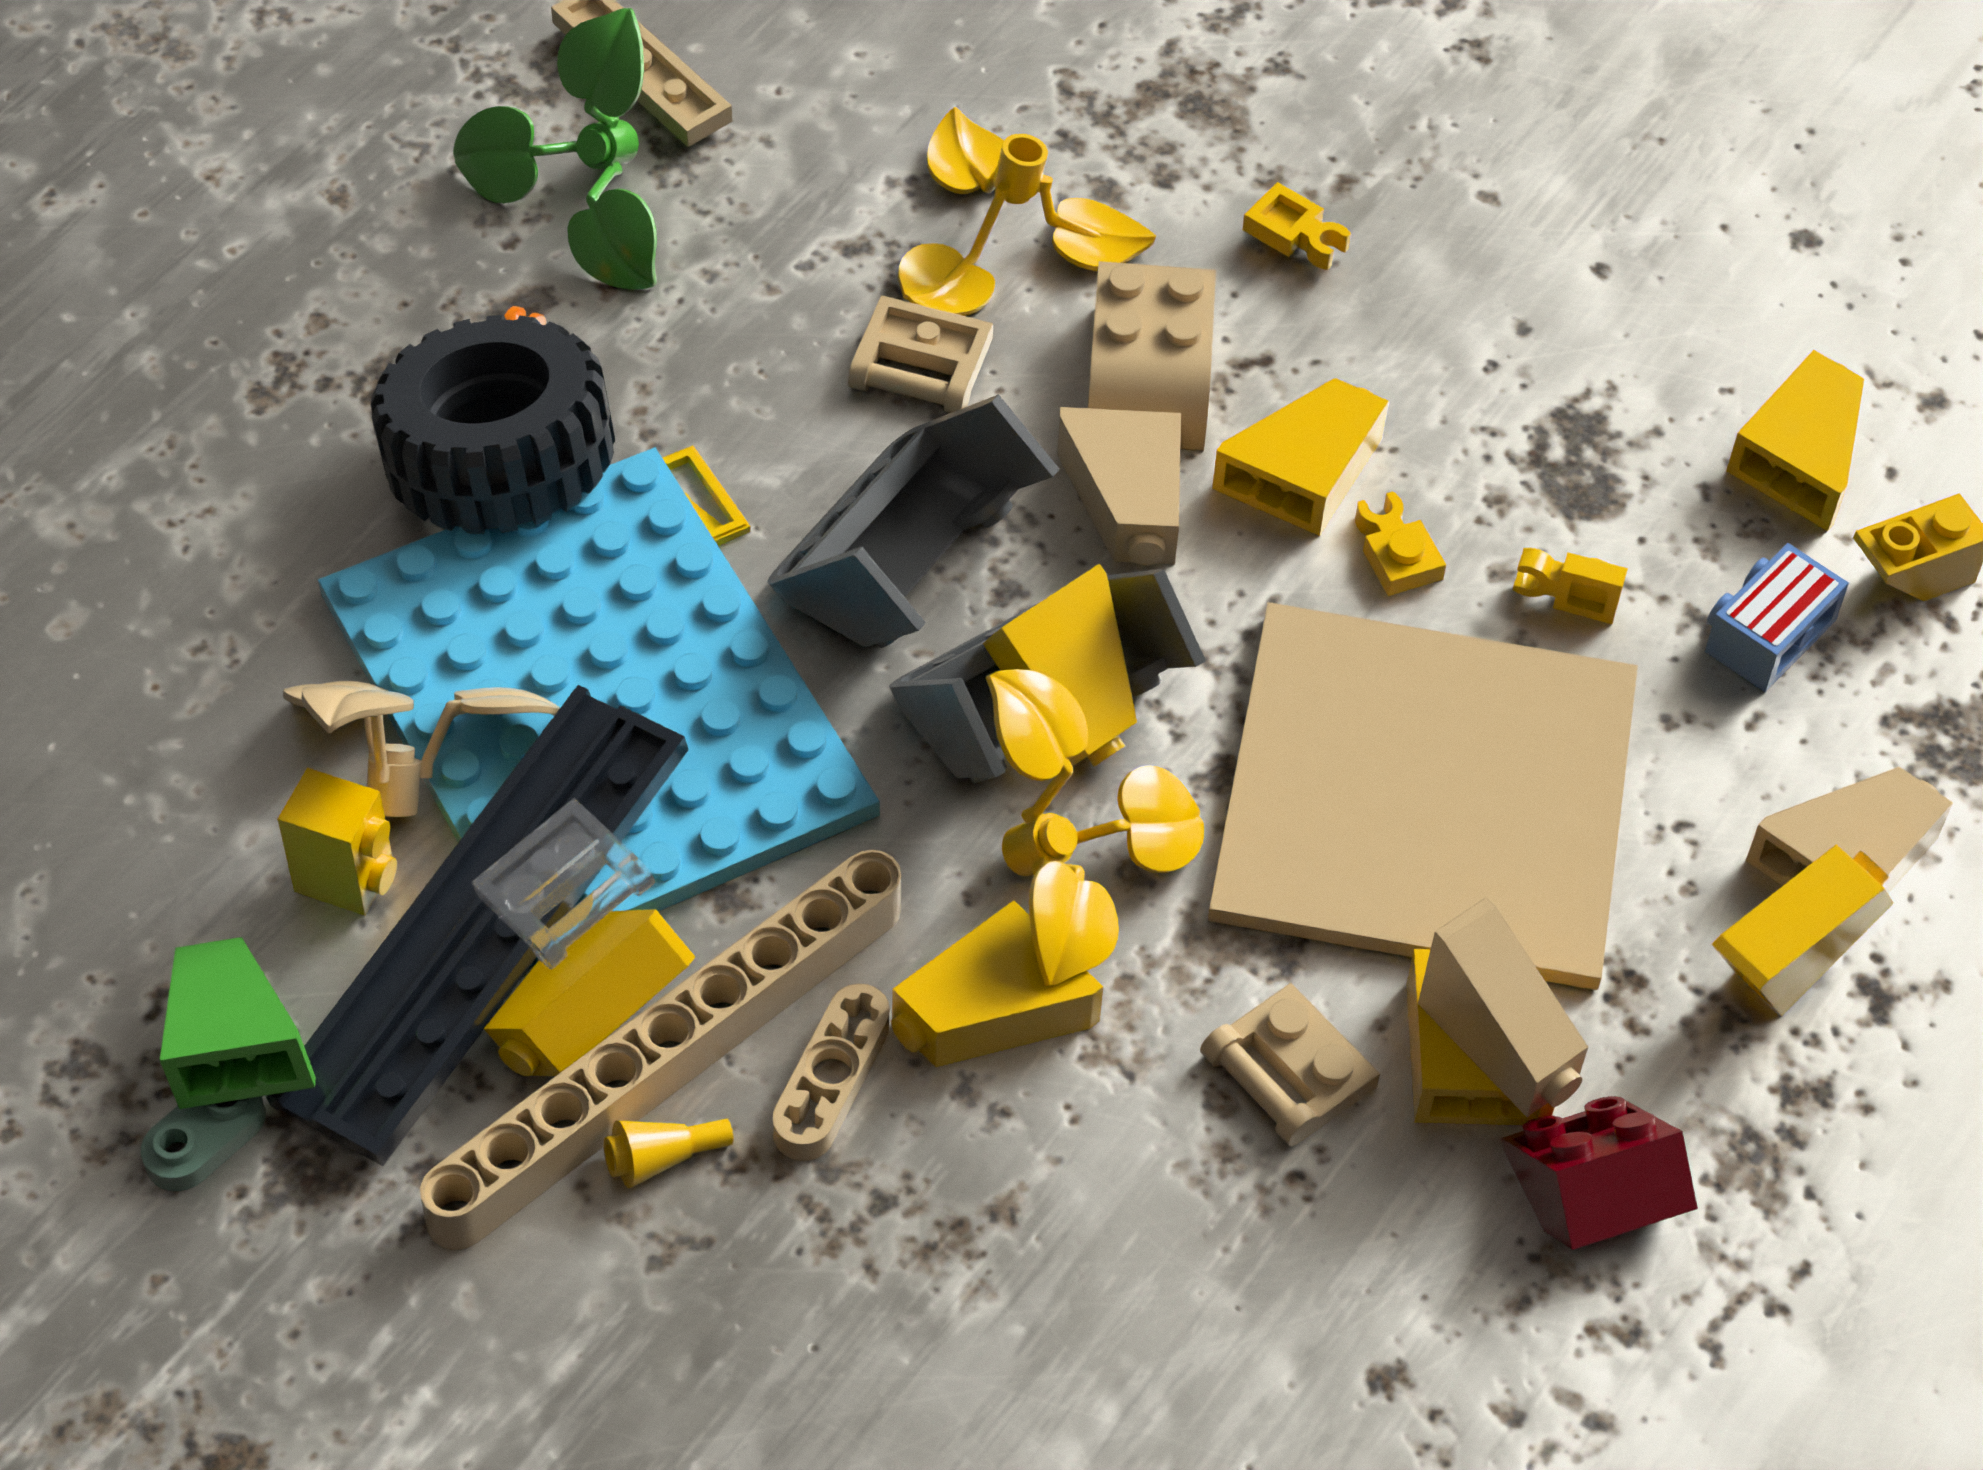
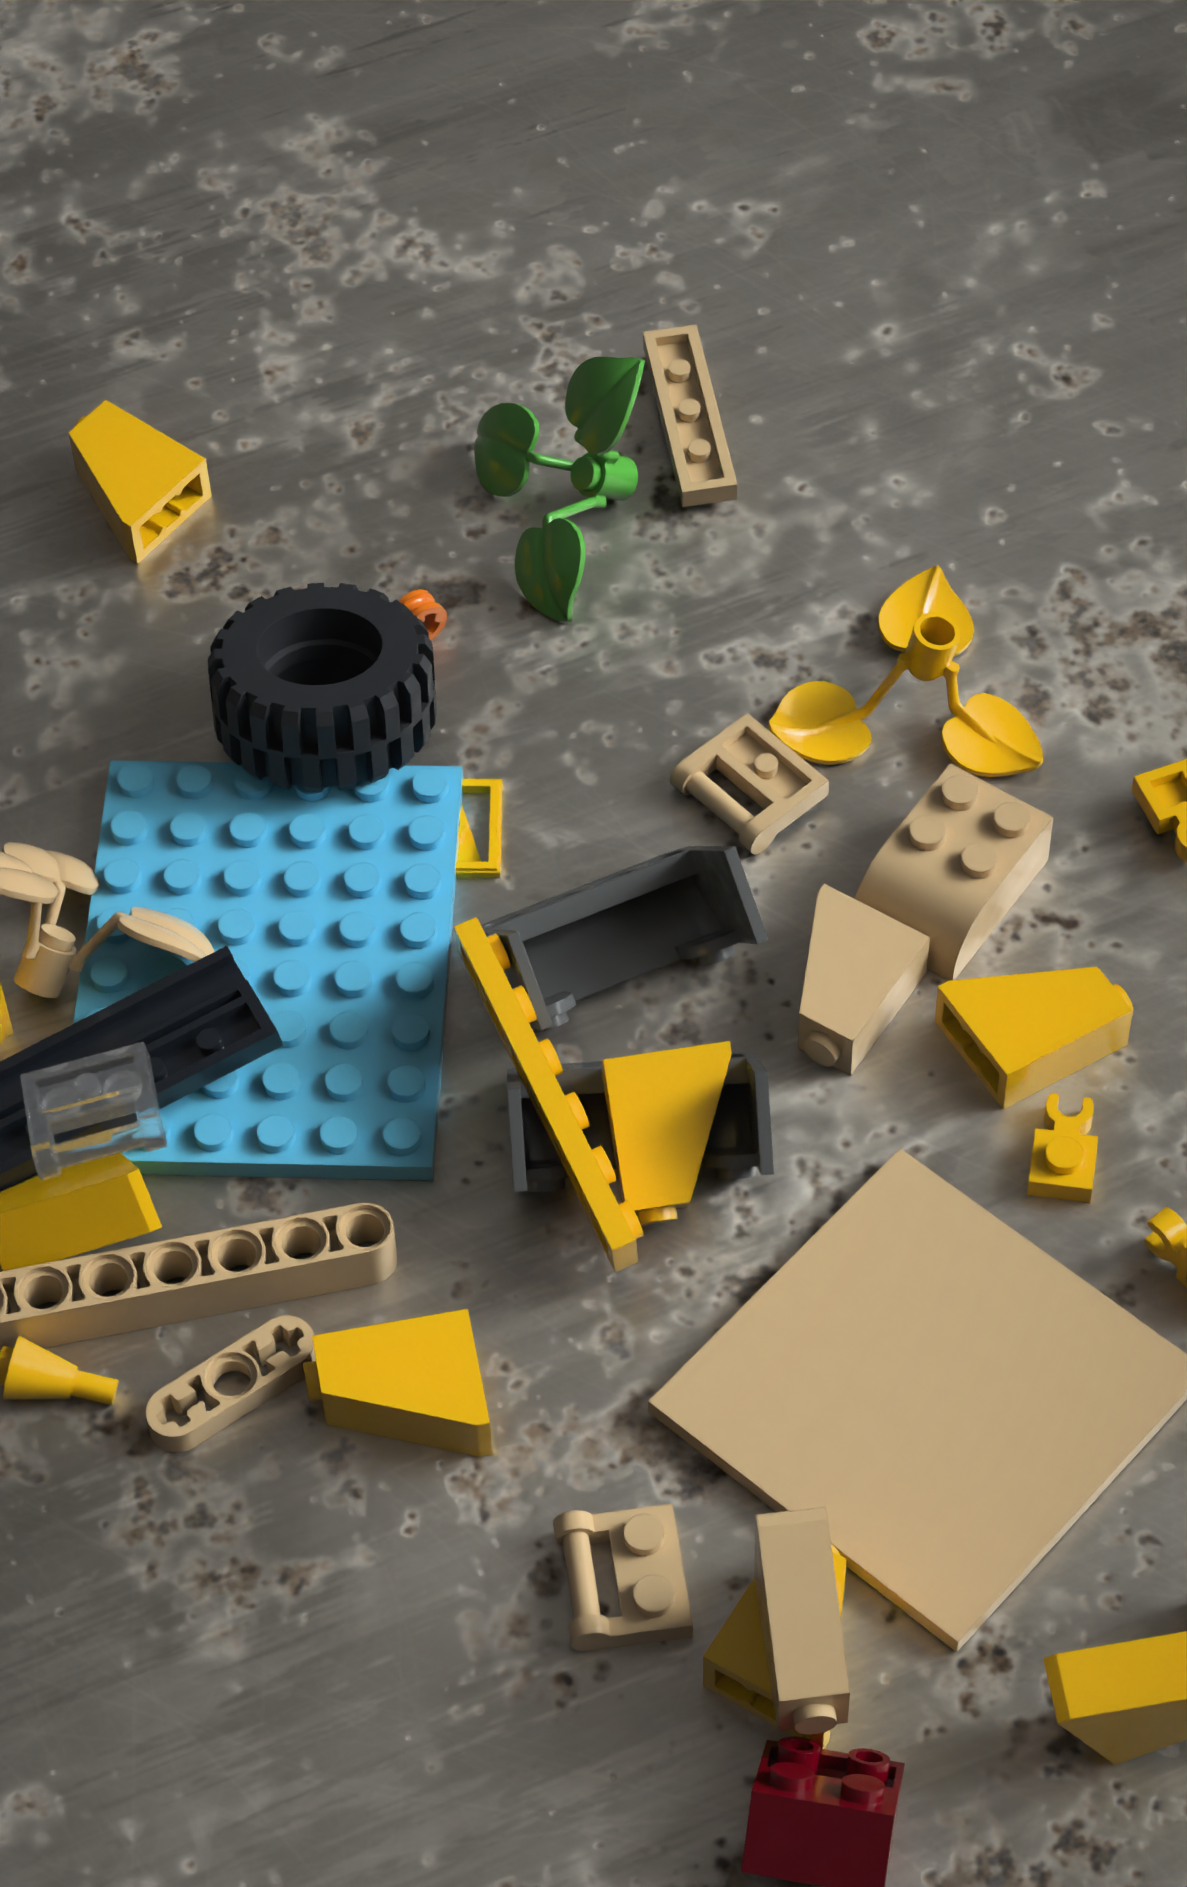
camera: 35 degrees right, 0 degrees up
yellow plant [986,669,1204,986] -> none
none -> yellow slope [68,400,211,564]
none -> yellow plate [454,917,644,1272]

